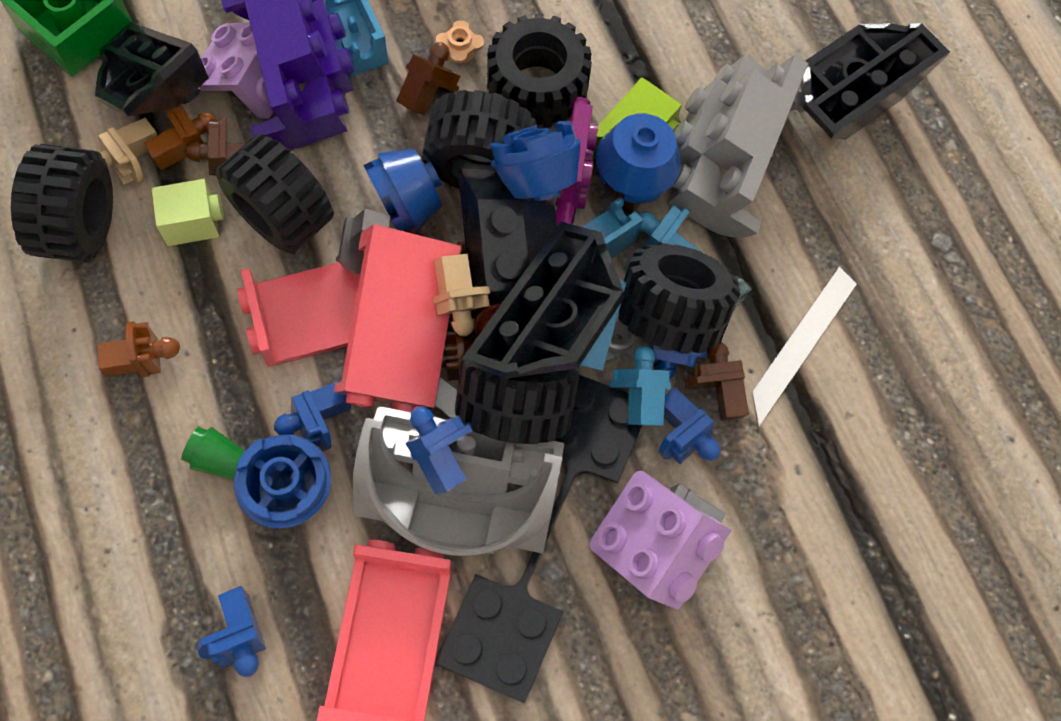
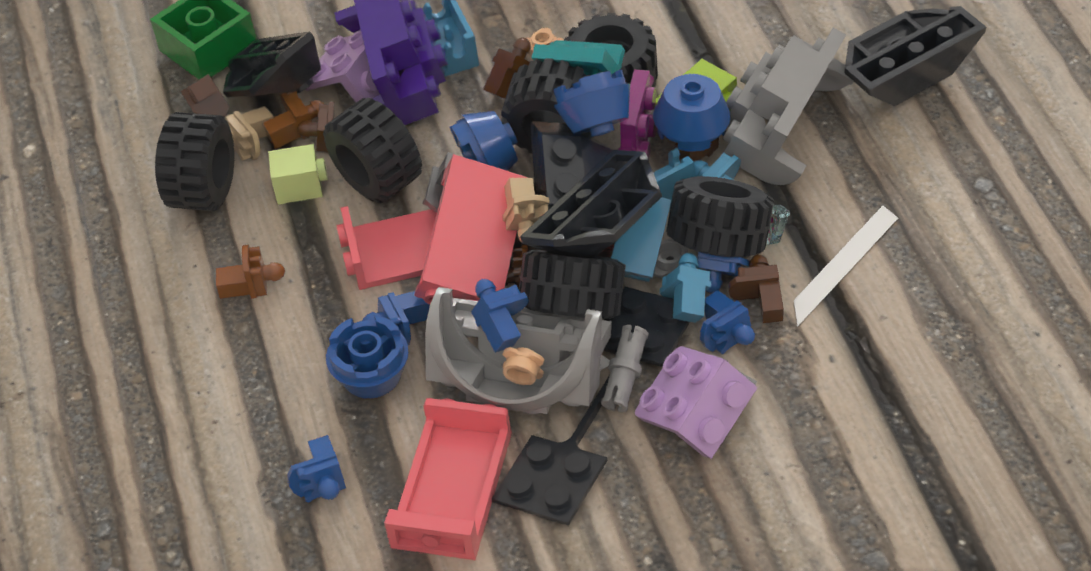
camera: 15 degrees right, 20 degrees down
green cone [181,426,245,480] -> none
none -> reddish brown piece [180,74,230,117]
none -> light nougat plate [502,347,544,385]
none -> teal bracket [532,40,625,75]
none -> light grey pin [601,325,648,412]

